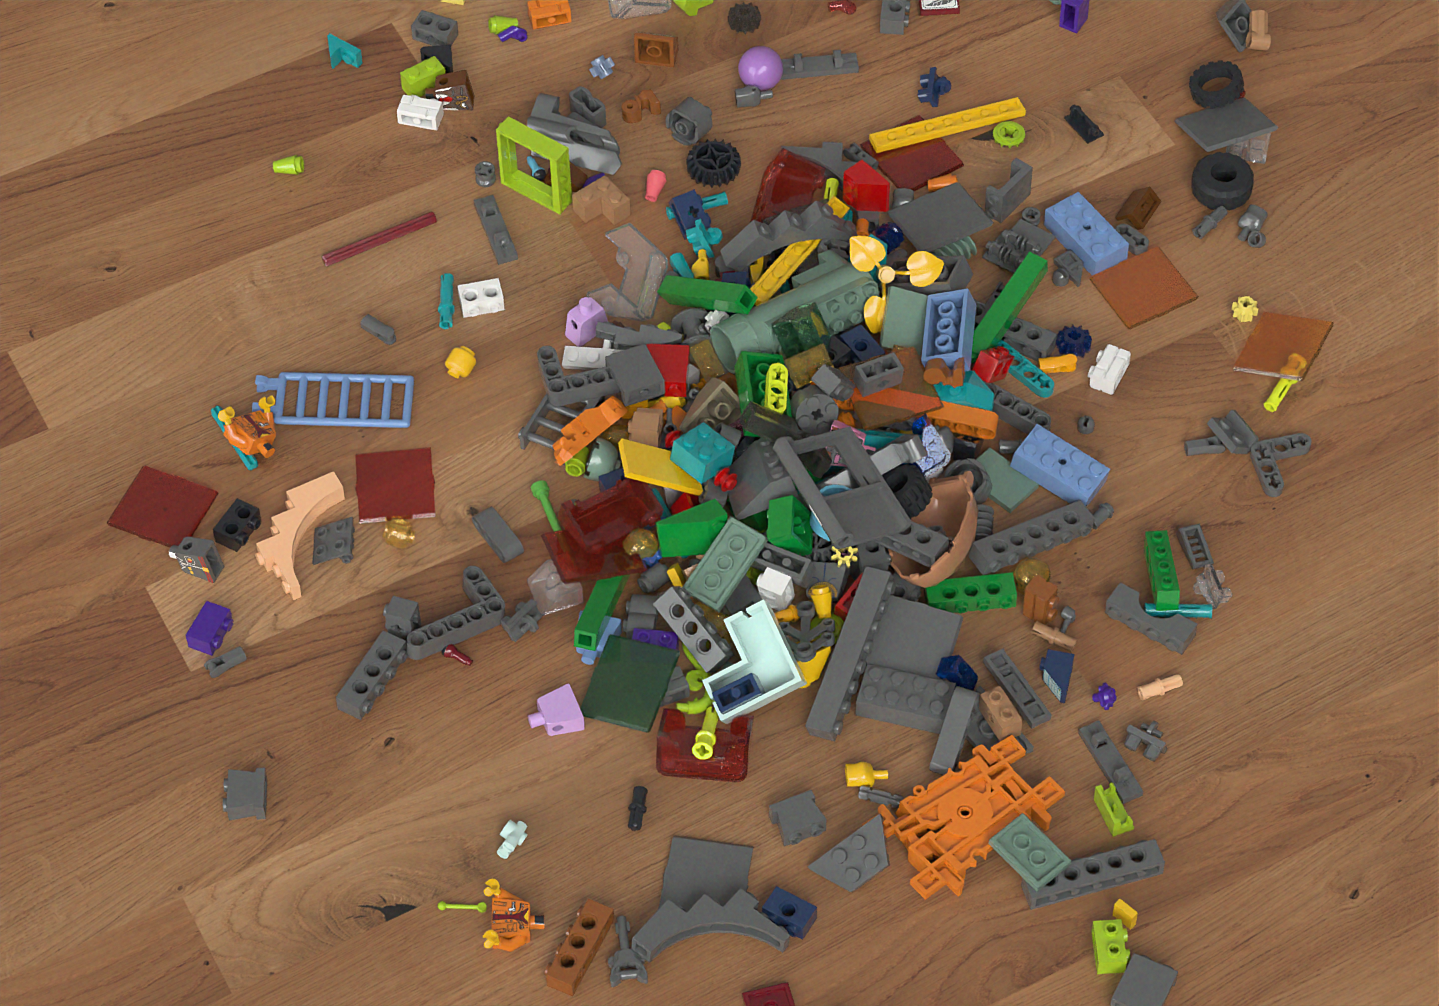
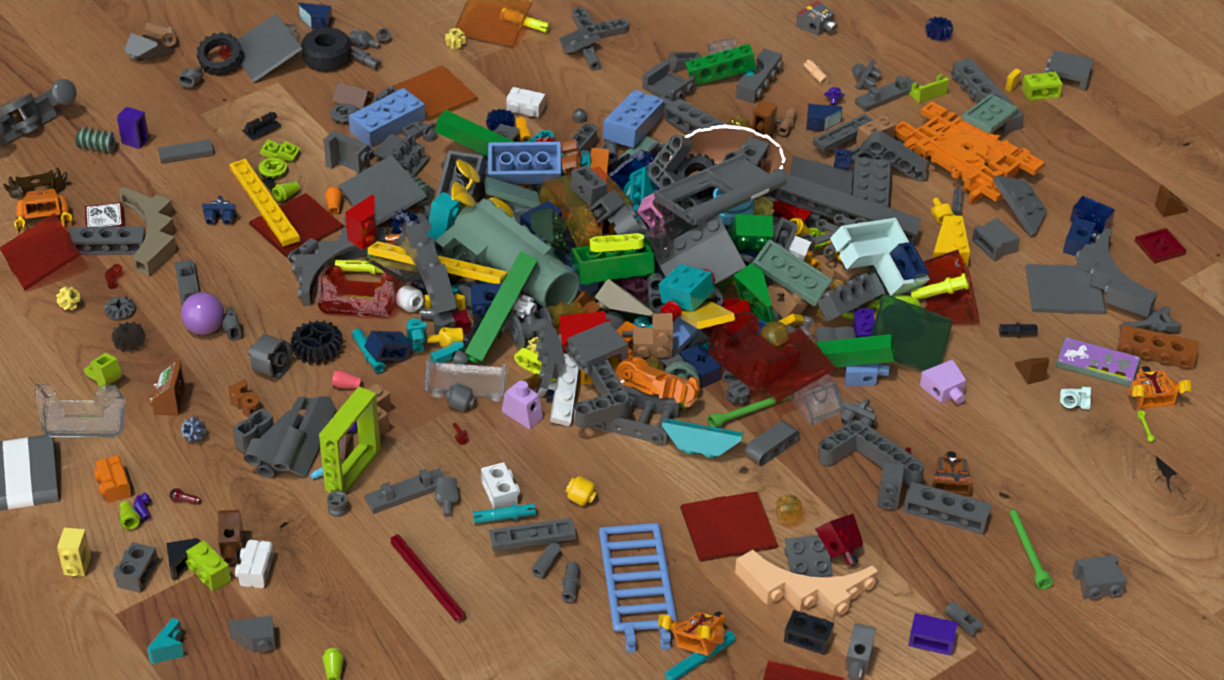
camera: 100 degrees left, 10 degrees down
none -> dark grey gear [104,295,135,319]
none -> dark tan arch [119,186,176,277]
none -> dark grey tile [158,139,214,163]
none -> dark red piece [169,488,201,504]
none -> dark grey piece [178,67,203,87]
none -> dark grey slope [228,616,276,652]
none -> lime slope [260,139,301,161]
none -> lime cone [272,181,300,202]
none -> dark blue slope [298,3,332,29]
none -> dark grey gear [330,104,358,124]
none -> dark grey piece [435,477,459,516]
none -> dark grey head [445,383,476,412]
none -> clear red hand [452,423,469,445]
none -> dark grey hinge [489,518,576,552]
none -> dark grey pin [562,562,580,602]
none -> dark grey panel [642,60,695,101]
none -> wedge [662,418,744,458]
none -> dark grey torso [796,0,837,35]
none -> dark red torso [815,513,863,566]
none -> clear blue gear [925,16,953,42]
none -> yellow wedge [931,215,970,269]
none -> torso [932,451,973,497]
none -> bright green piece [1009,510,1053,589]
none -> reddish brown slope [1015,357,1049,384]
none -> tile [1056,337,1140,387]
none -> clear blue brick [1070,196,1115,234]

